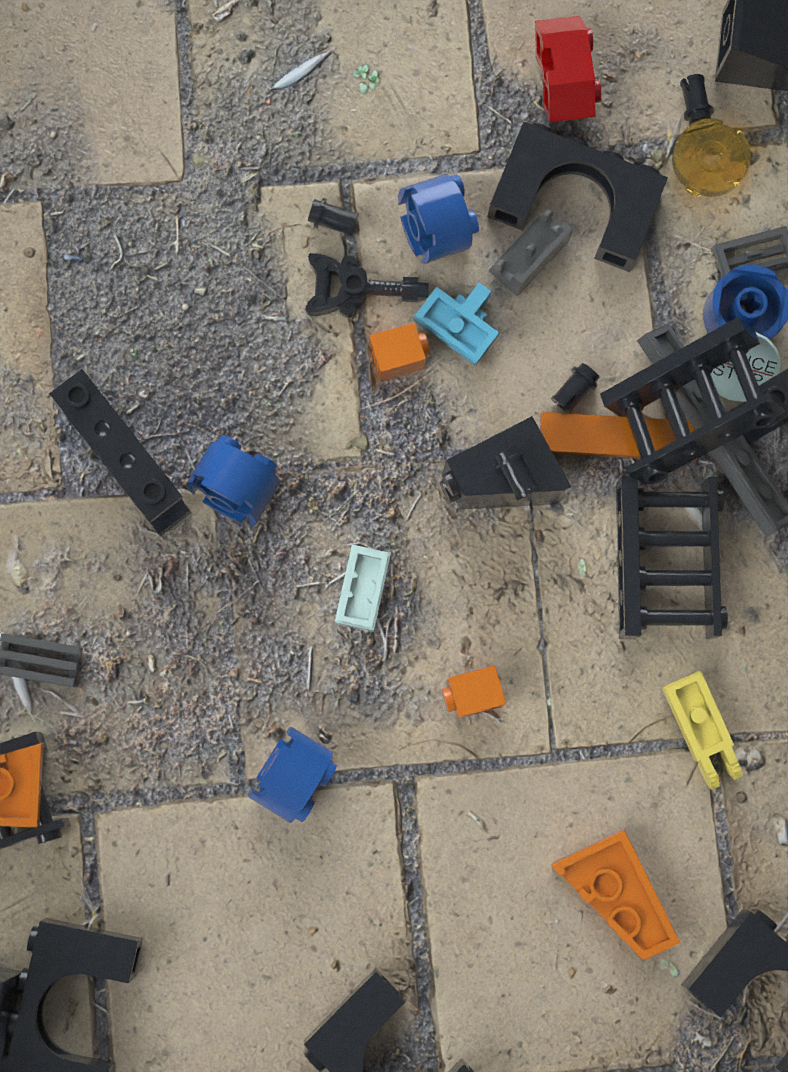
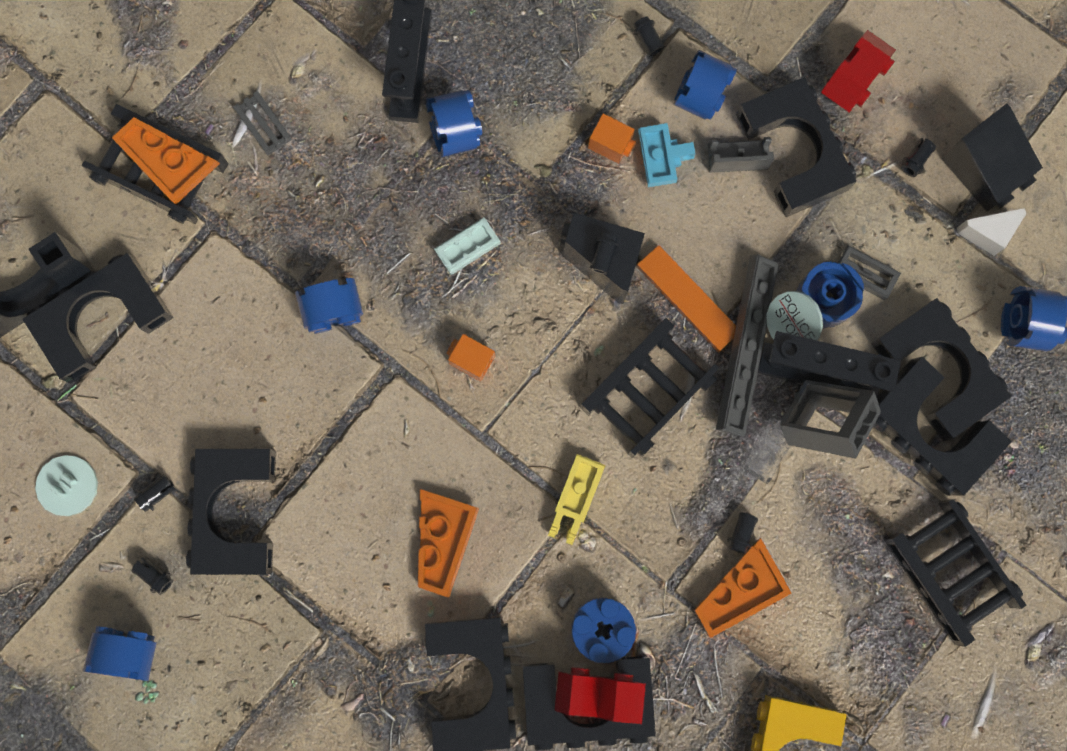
camera: 50 degrees right, 0 degrees up
black piece [305,253,429,318] -> none
black pin [551,363,600,414] -> none
black fence [600,317,787,485] -> none
clear yellow plate [672,118,751,197] -> none

